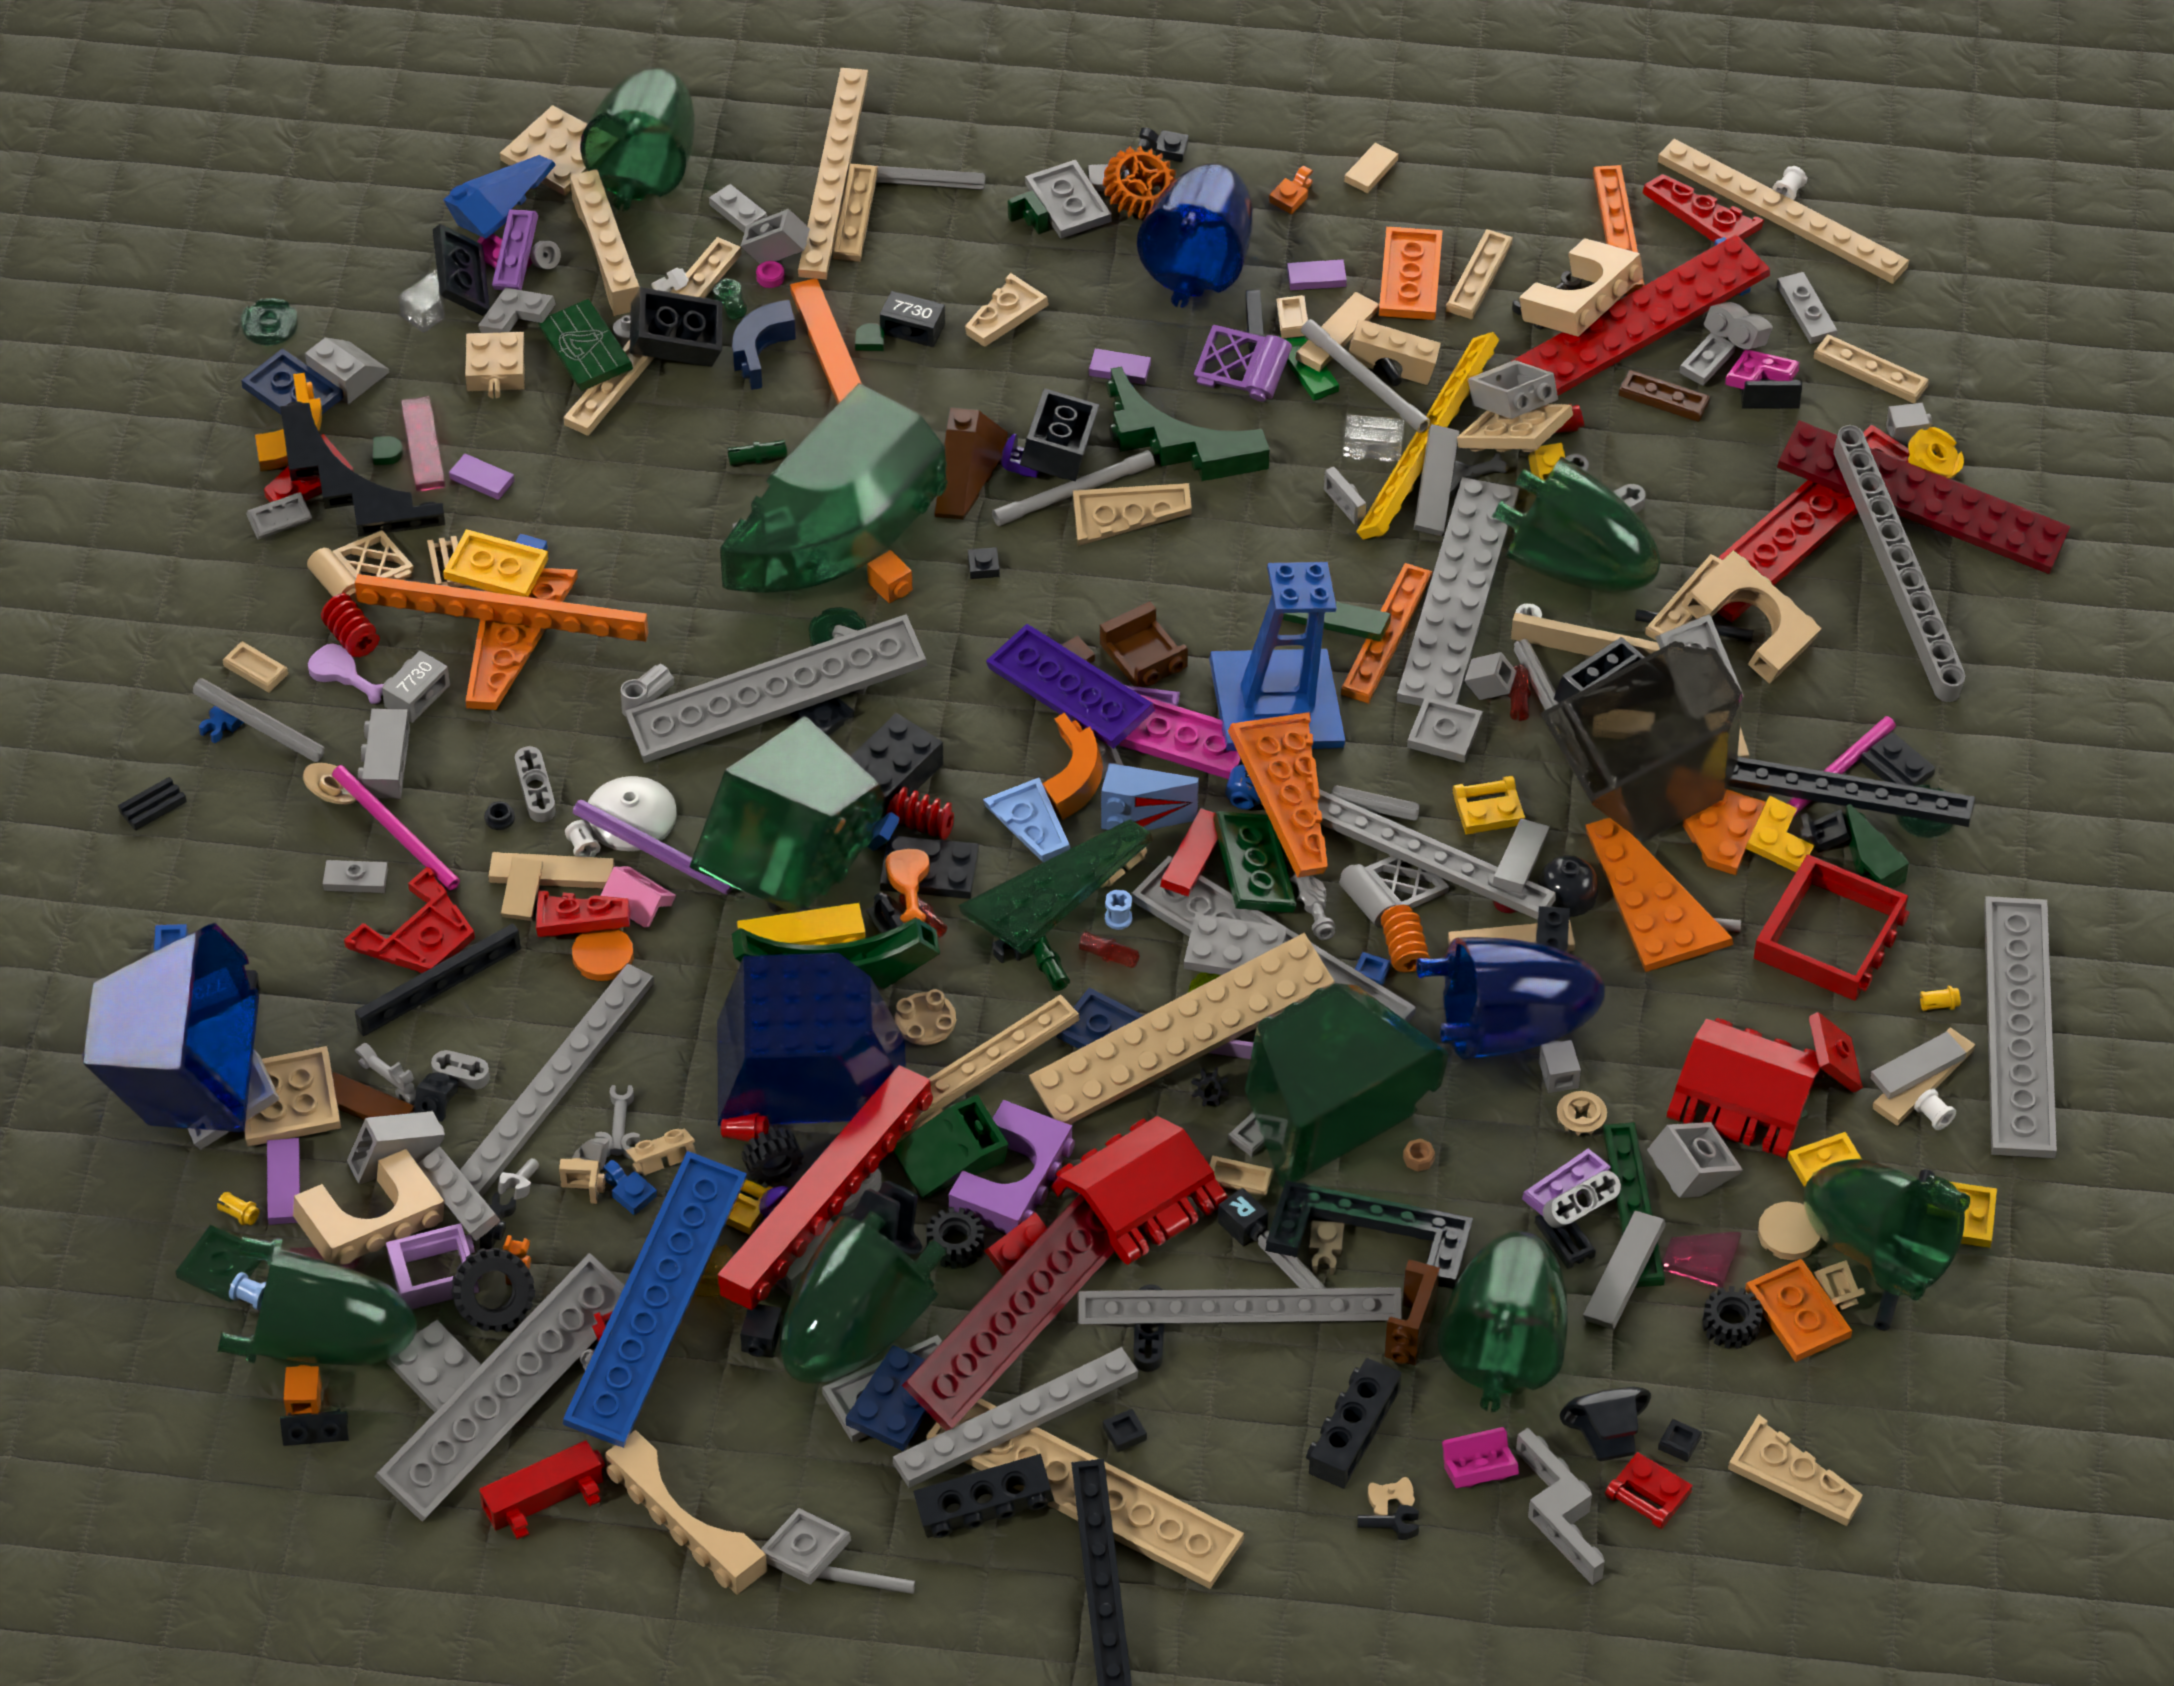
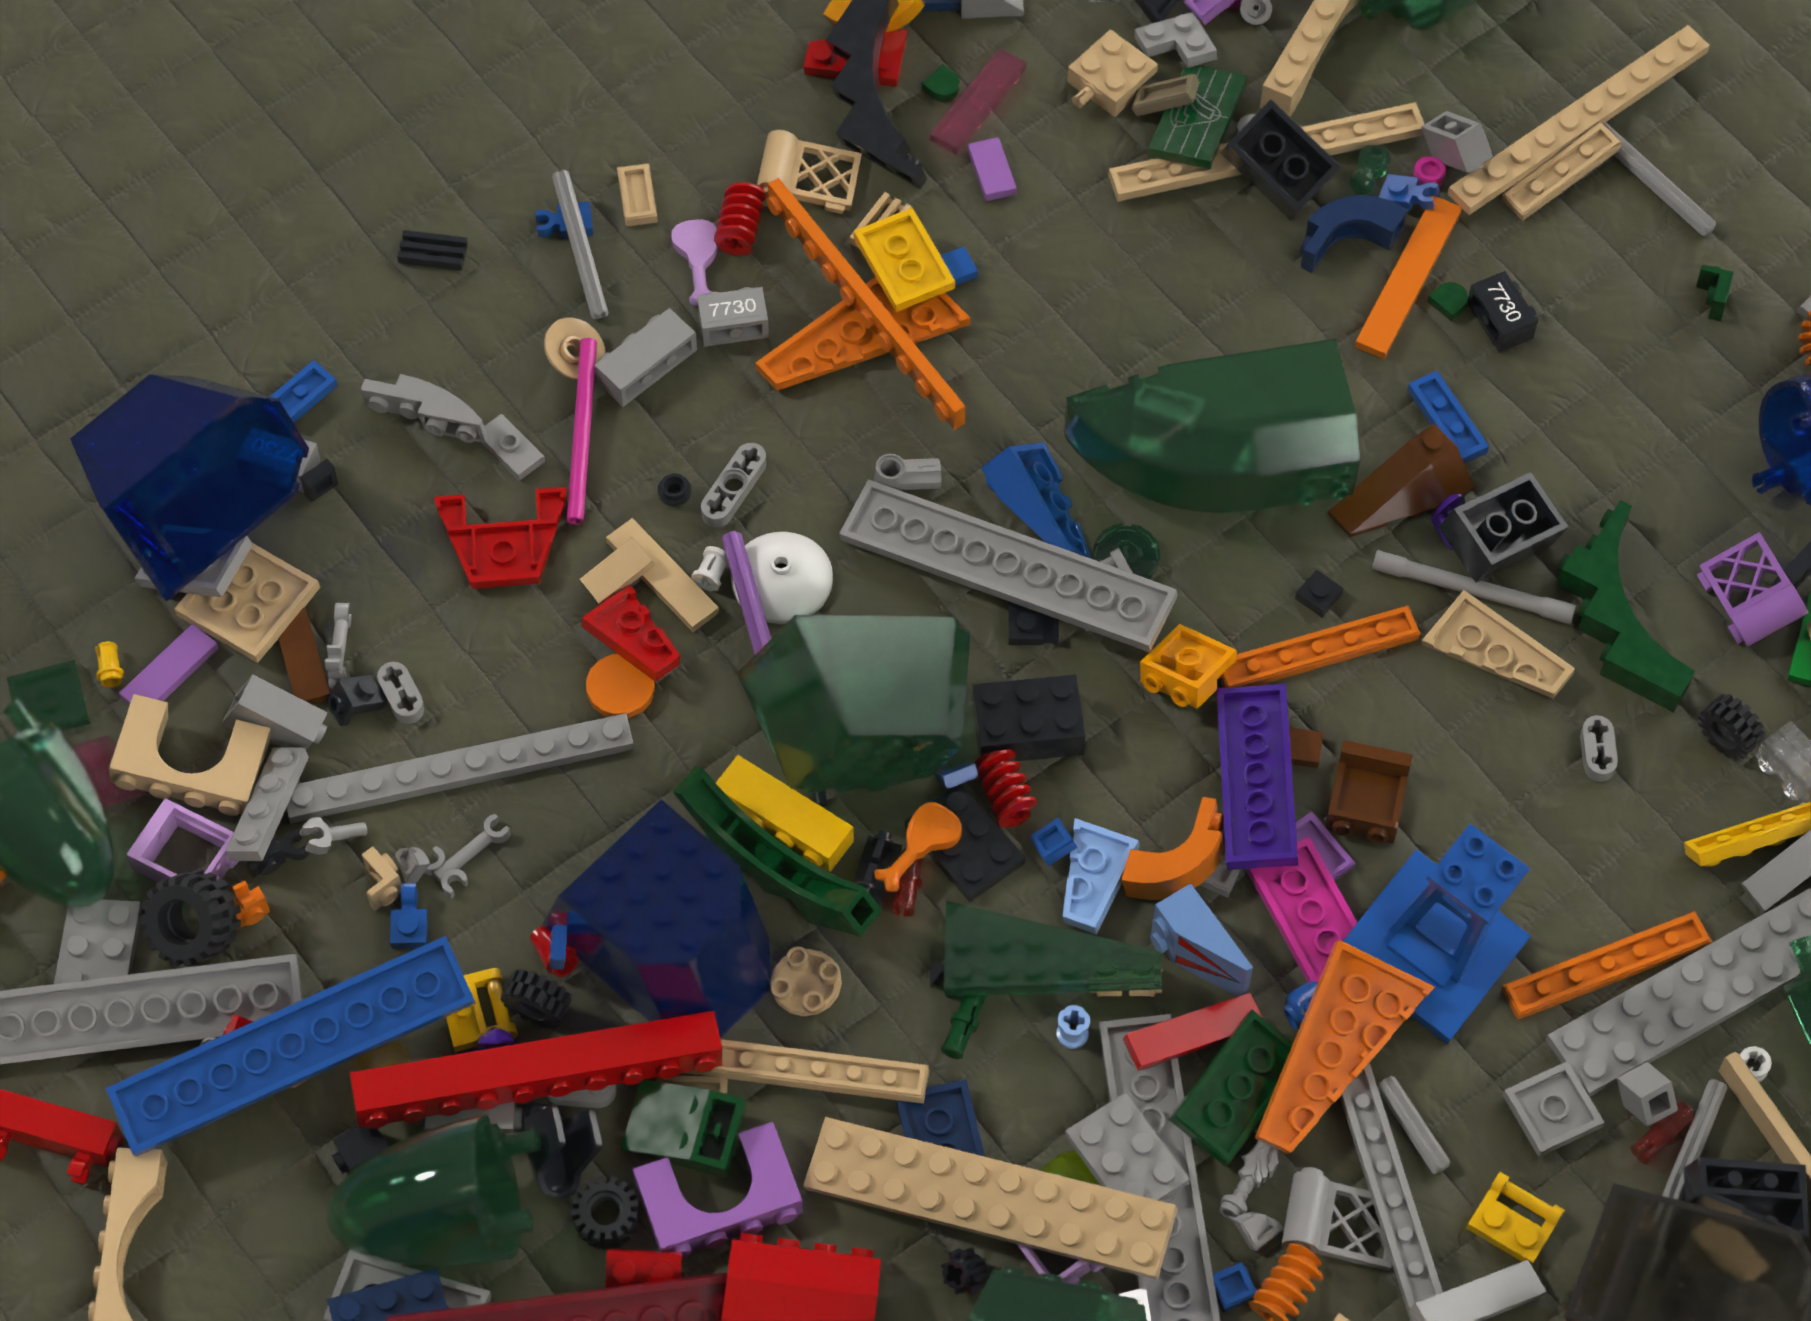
camera: 45 degrees right, 10 degrees up
light grey plate [246,492,312,540] -> none
black tile [355,923,521,1036] -> none
bright pink panel [600,866,676,927] -> none
tan hinge [626,1128,696,1176] -> none
white piece [651,268,689,292] -> none
light grey plate [709,184,767,233] -> none
dark green pin [727,439,787,466] -> none
orange brick [867,550,913,604] -> none
tan wing [965,273,1049,347] -> none
light grey plate [1025,159,1111,239] -> none
clear red axle [1079,931,1140,968] -> none
medium lavender tile [1089,348,1151,385] -> none
tile [1282,601,1391,641] -> none
light grey plate [1324,466,1366,526] -> none
none -> light grey slope [360,374,488,443]
none -> blue tile [549,925,567,970]
none -> blue wedge [981,442,1092,559]
none -> blue tile [1029,817,1078,866]
none -> dark tan tile [1132,74,1200,116]
none -> light orange plate [1140,624,1237,709]
none -> orange tile [1219,605,1421,688]
none -> light grey tile [1232,1212,1284,1251]
none -> blue plate [1379,174,1440,211]
none -> blue plate [1407,371,1489,464]
none -> light grey beam [1580,715,1618,782]
none -> black tyre [1698,694,1765,760]

